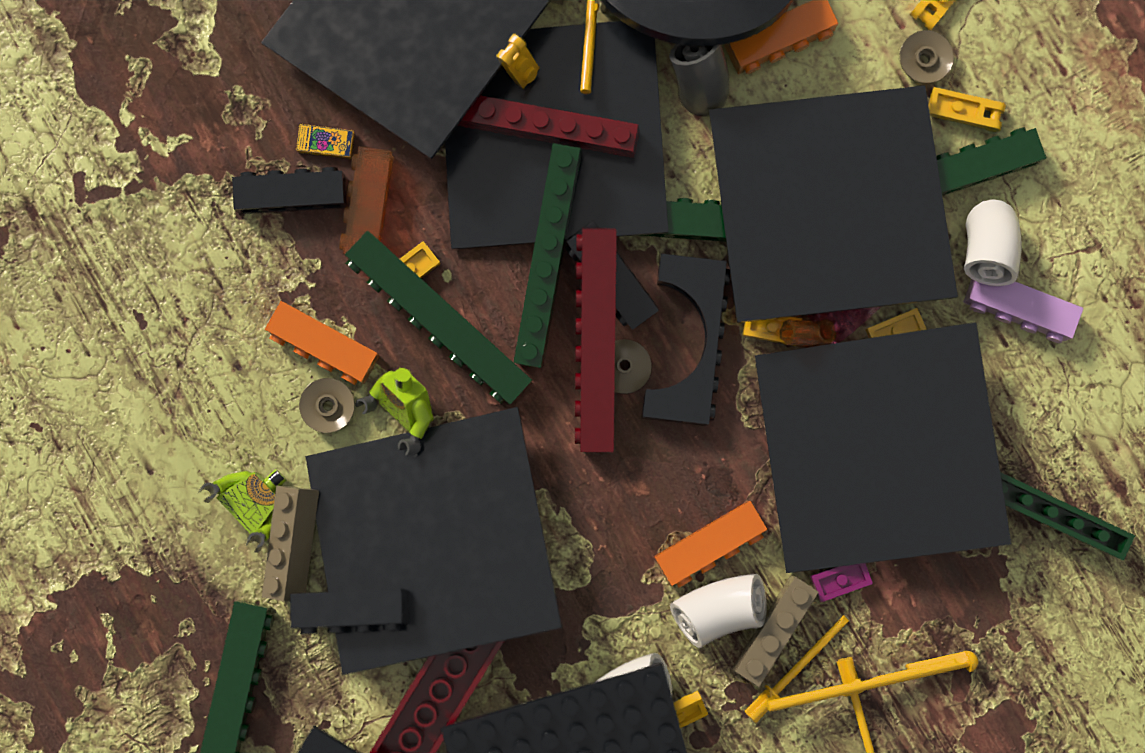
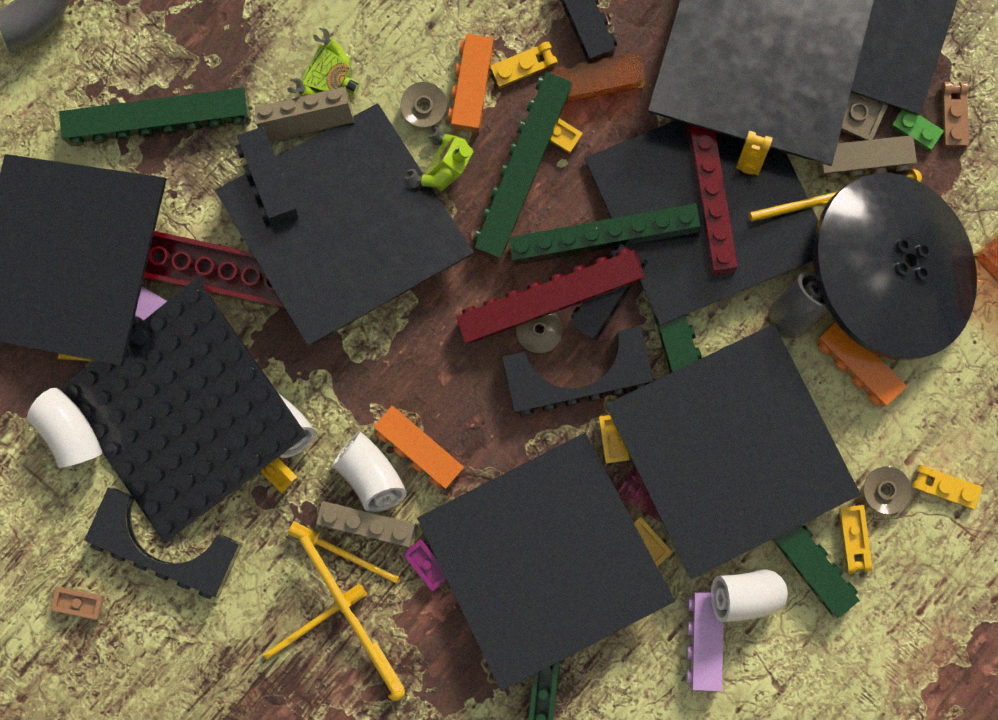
camera: 80 degrees right, 0 degrees up
tile [296,124,355,159] -> none
clear orange piece [779,319,836,348] -> none
none -> yellow plate [490,41,558,89]

